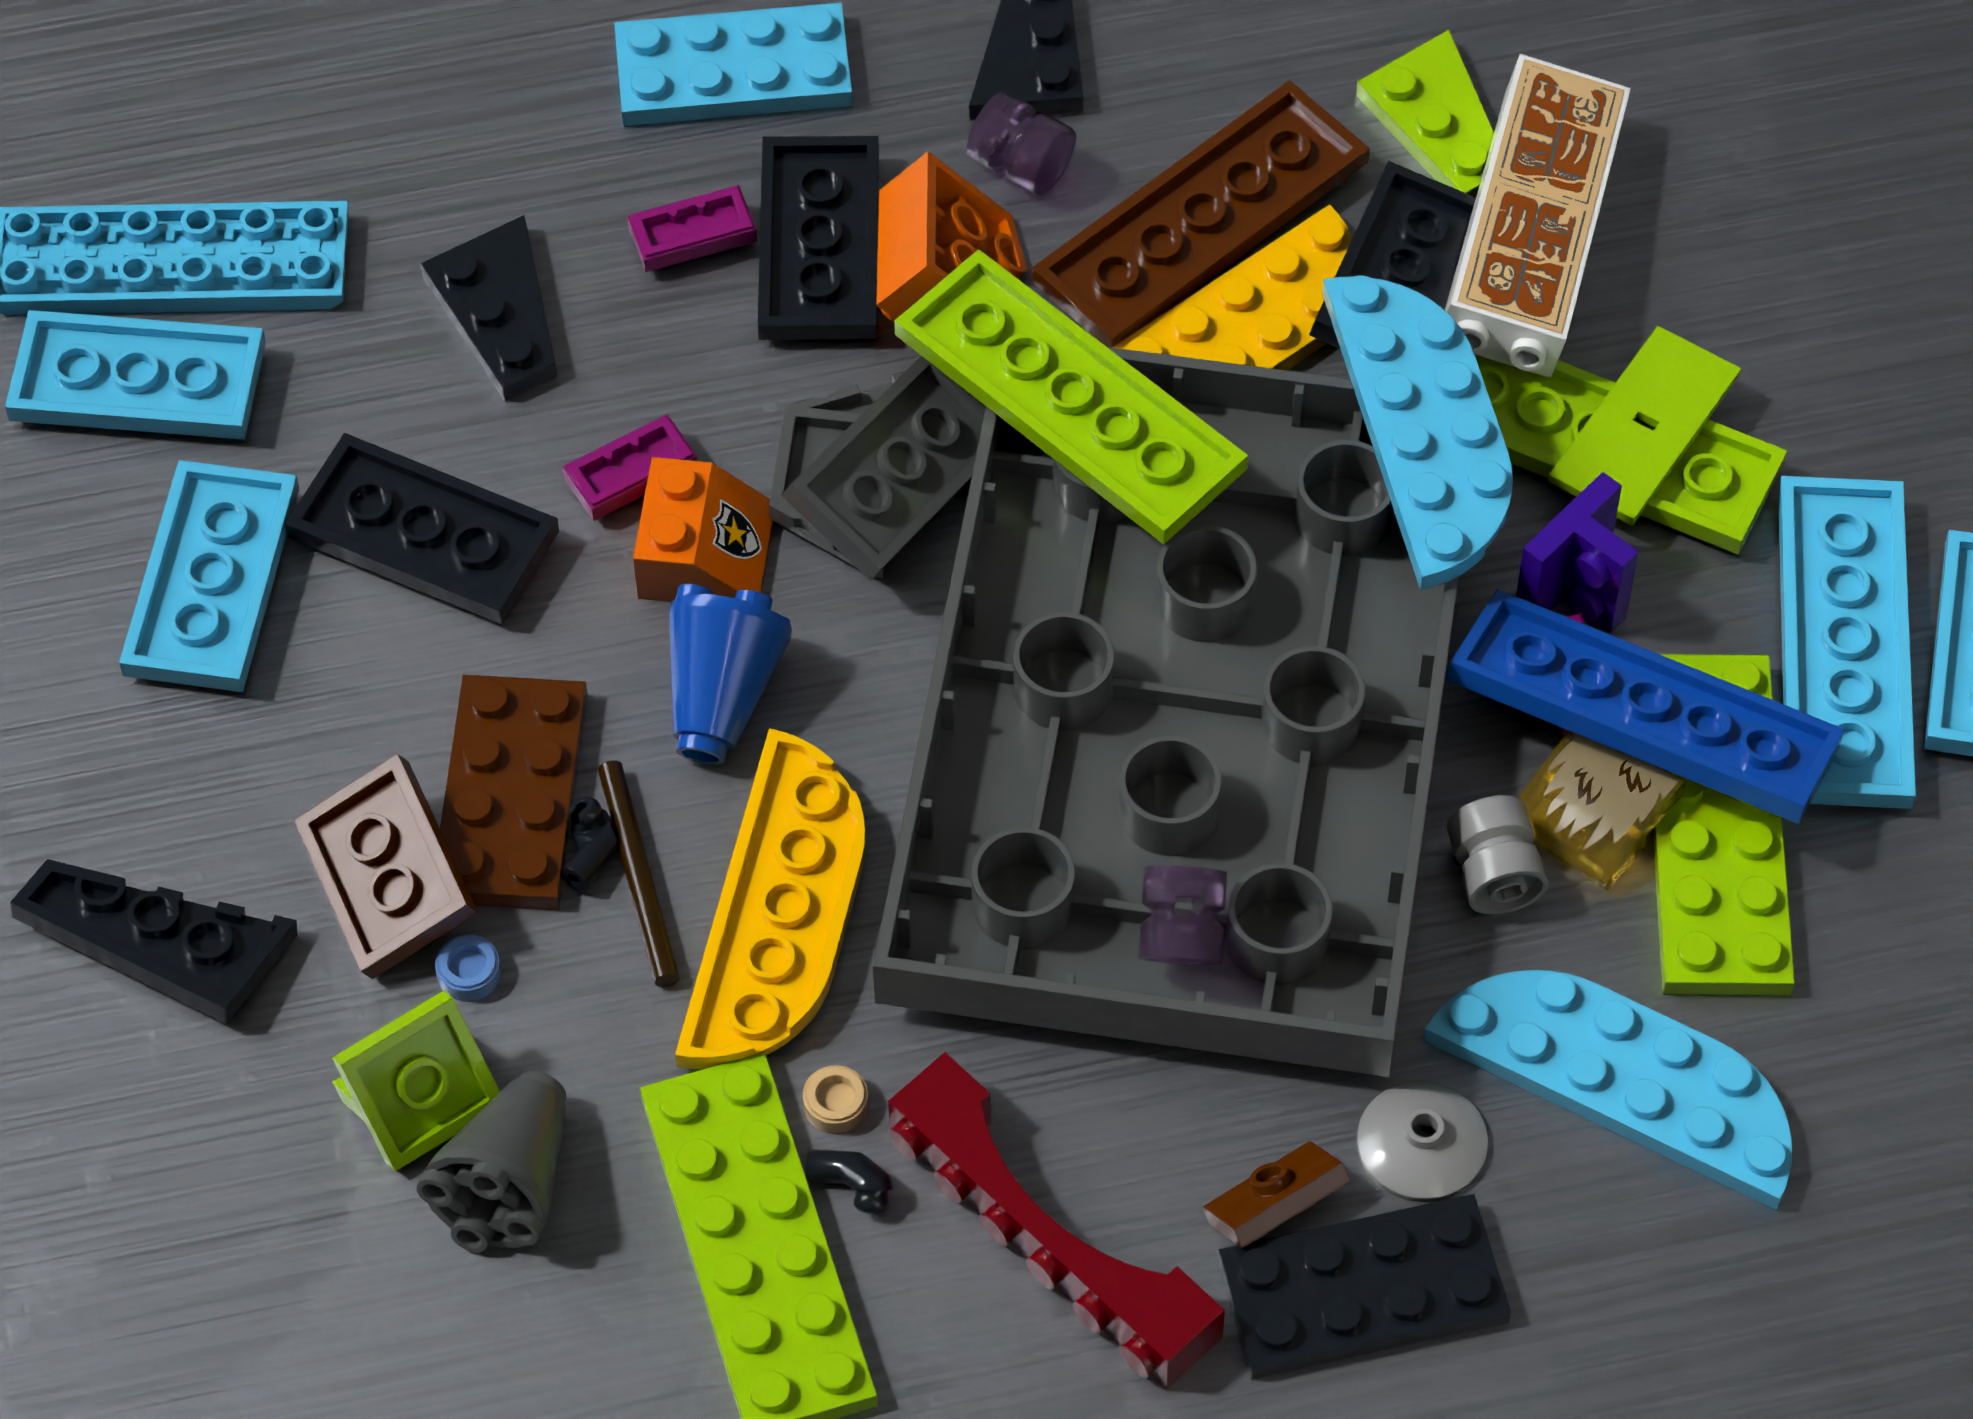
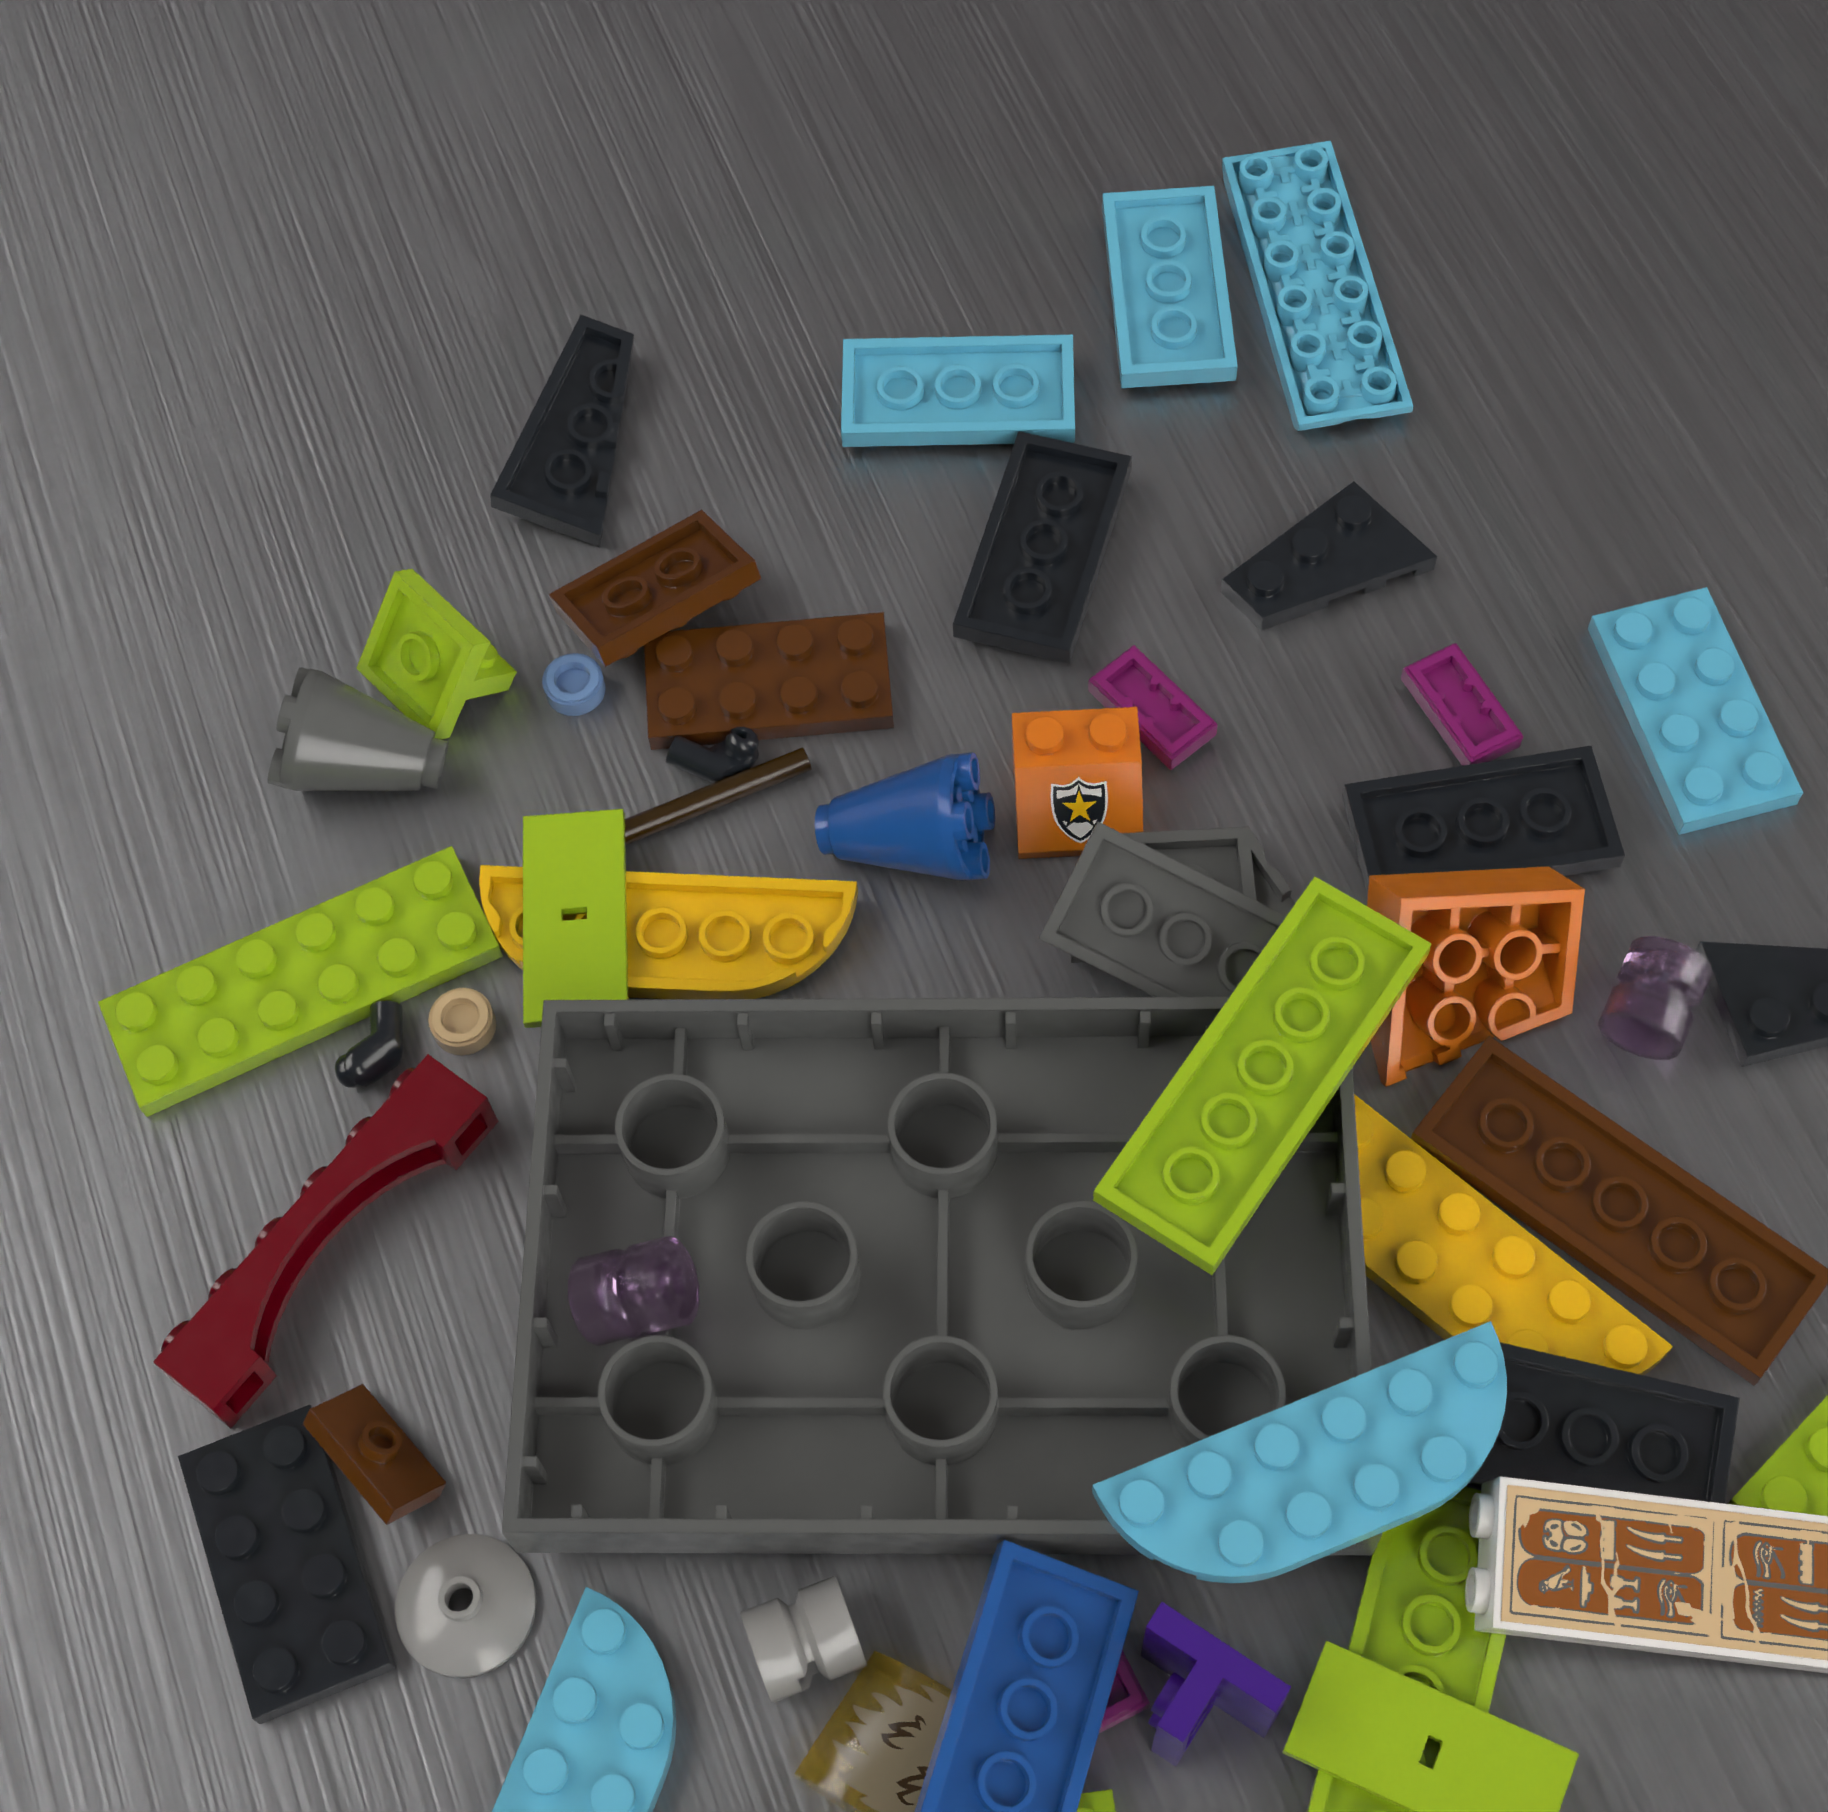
camera: 85 degrees right, 5 degrees up
none -> lime piece [523,809,628,1028]

